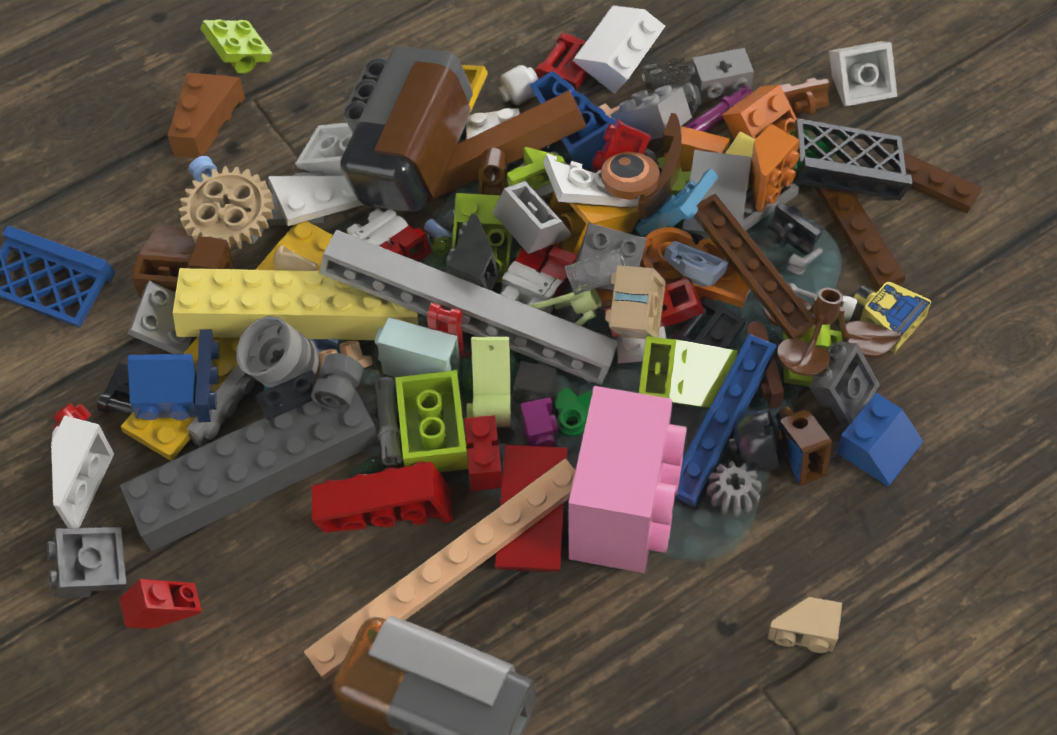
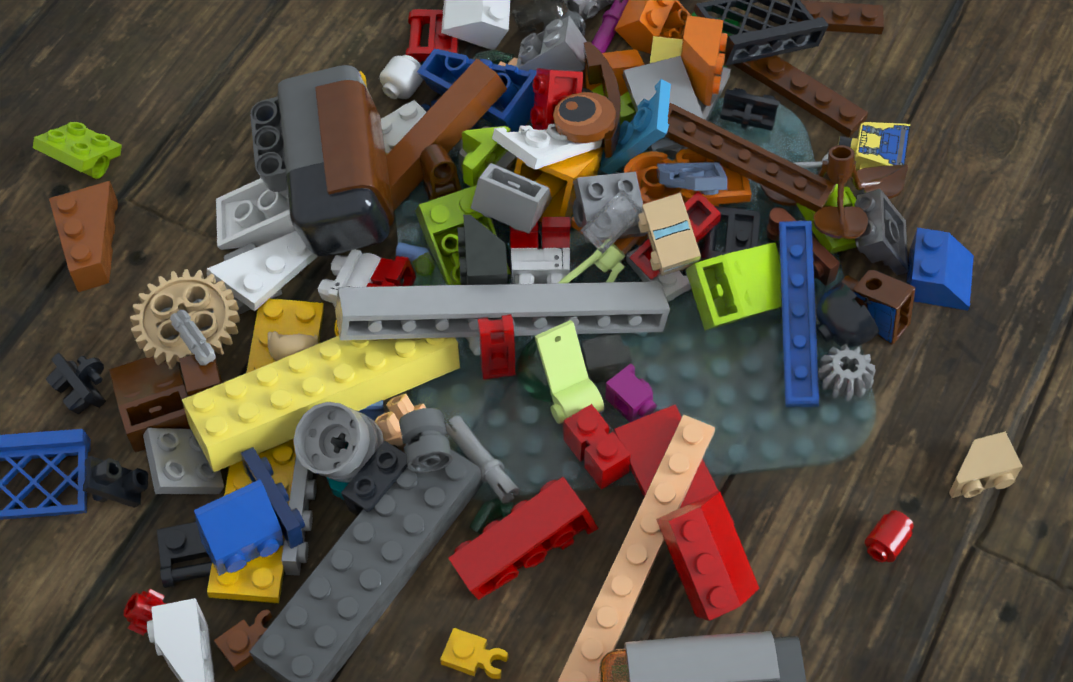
camera: 30 degrees left, 0 degrees up
light blue bush [189,156,217,183] -> none
light aqua brick [375,317,461,377] -> none
lime brick [395,370,469,472] -> none
green plate [555,387,593,437] -> none
bright pink brick [569,386,687,573] -> none
light grey hand [787,247,823,276] -> none
none -> black hips [46,353,106,414]
none -> black hips [83,456,148,508]
none -> light grey axle [170,309,216,366]
none -> dark orange plate [214,609,272,672]
none -> yellow plate [440,628,508,679]
none -> clear green arm [472,50,514,65]
none -> red slope [656,491,760,621]
none -> red brick [865,510,914,563]

